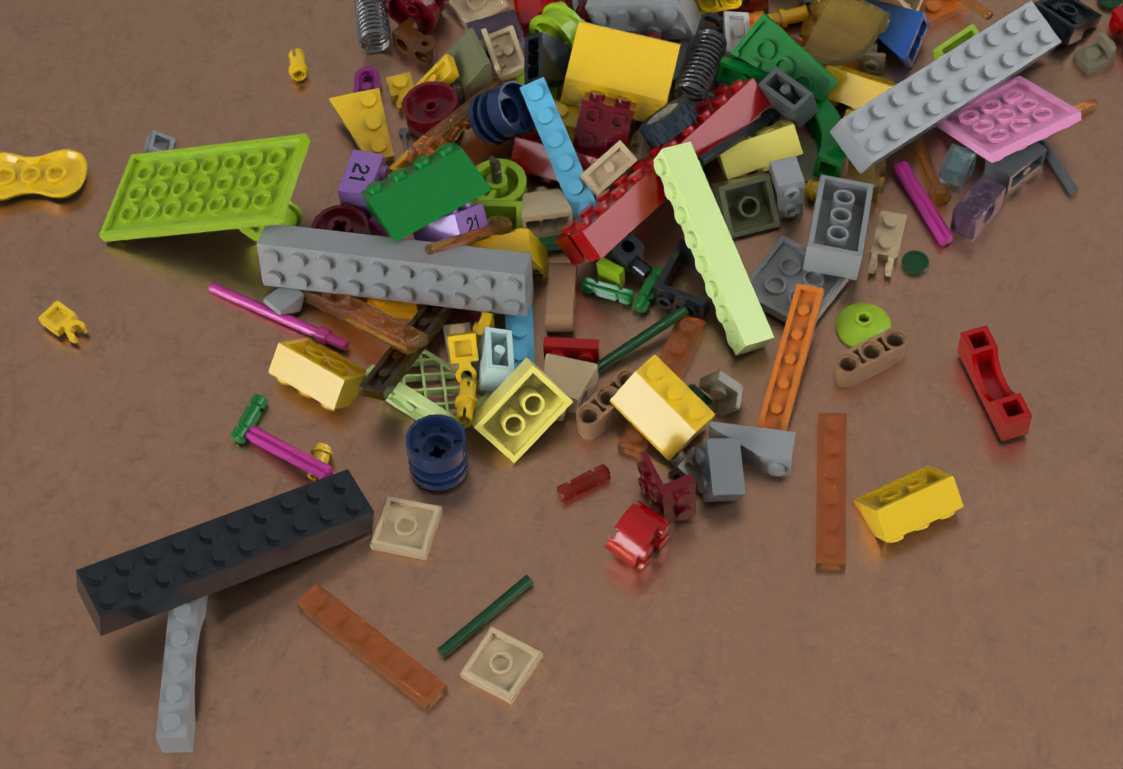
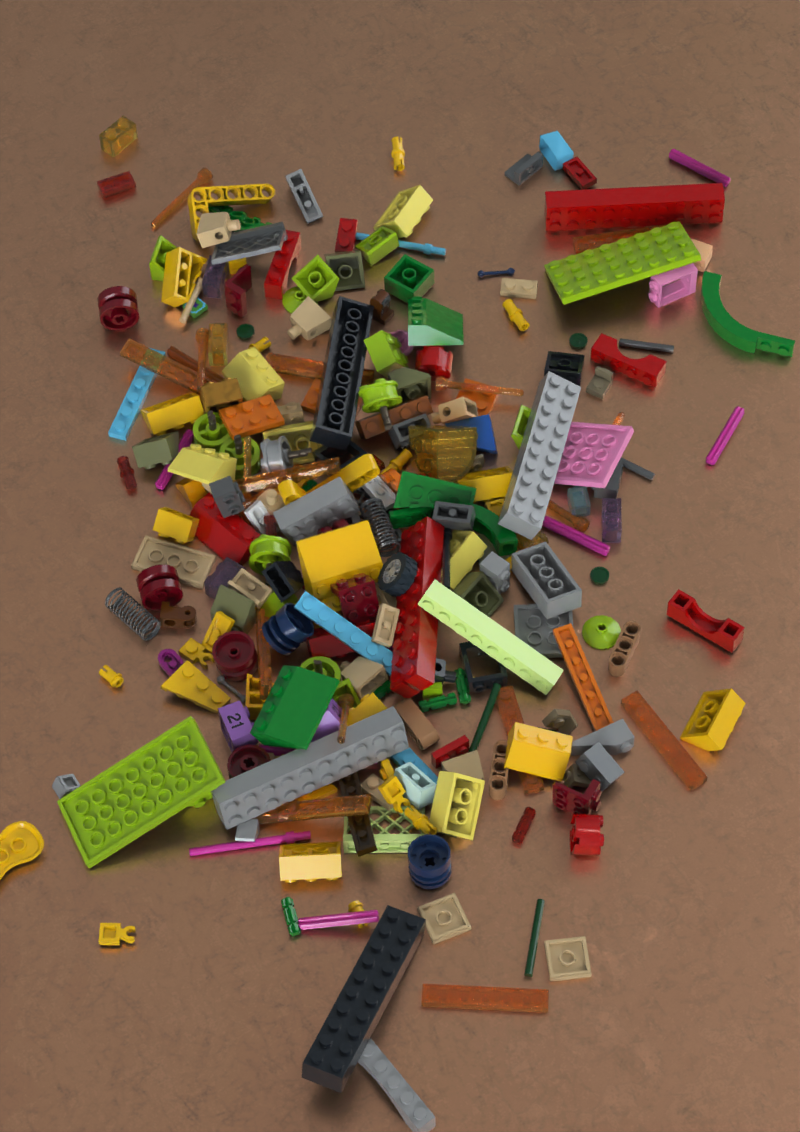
camera: 40 degrees left, 0 degrees up
tan hinge [868,210,907,277] -> none

